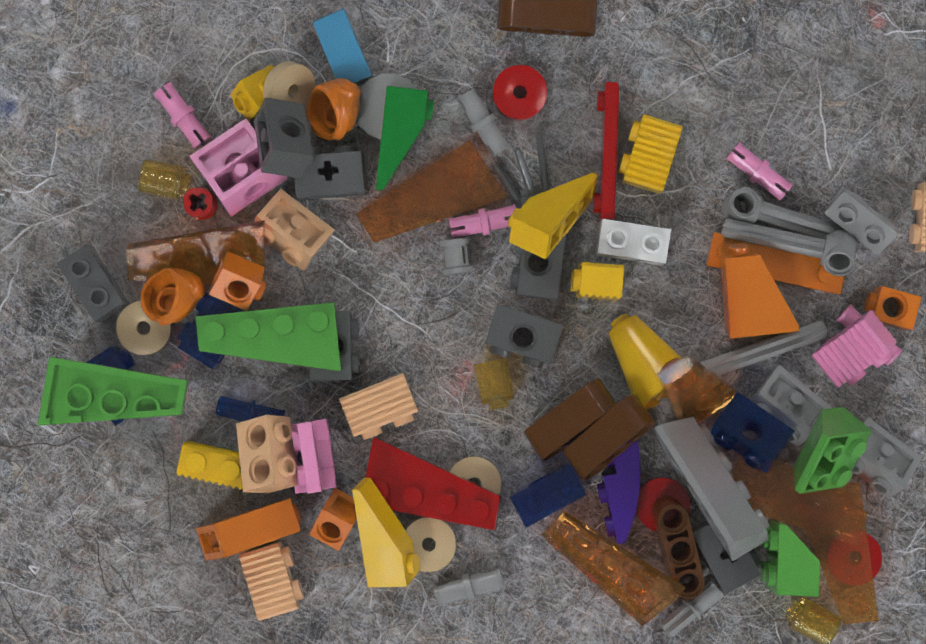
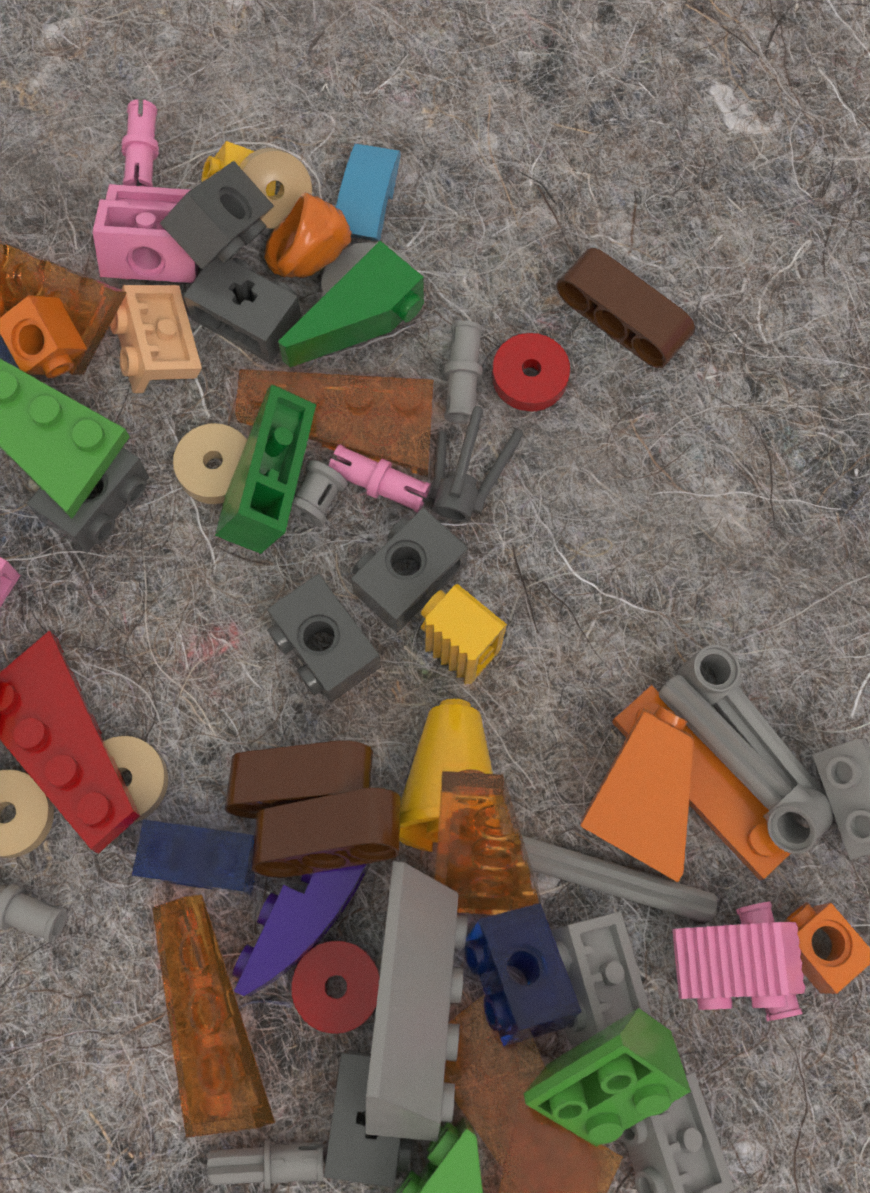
camera: 35 degrees right, 15 degrees down
clear yellow brick [138,159,192,200] -> none
red bush [183,187,218,220] -> none
light nougat brick [339,373,419,440] -> none
clear yellow brick [473,358,515,410] -> none
yellow slope [508,172,598,260] -> none
red plate [593,82,619,222] -> none
white brick [595,219,671,266] -> none
yellow brick [618,114,683,194] -> none
reddish brown beam [652,496,705,599] -> none
bright pink pin [726,142,793,201] -> none
none -> tan piece [173,423,247,504]
none -> green slope [215,384,317,554]

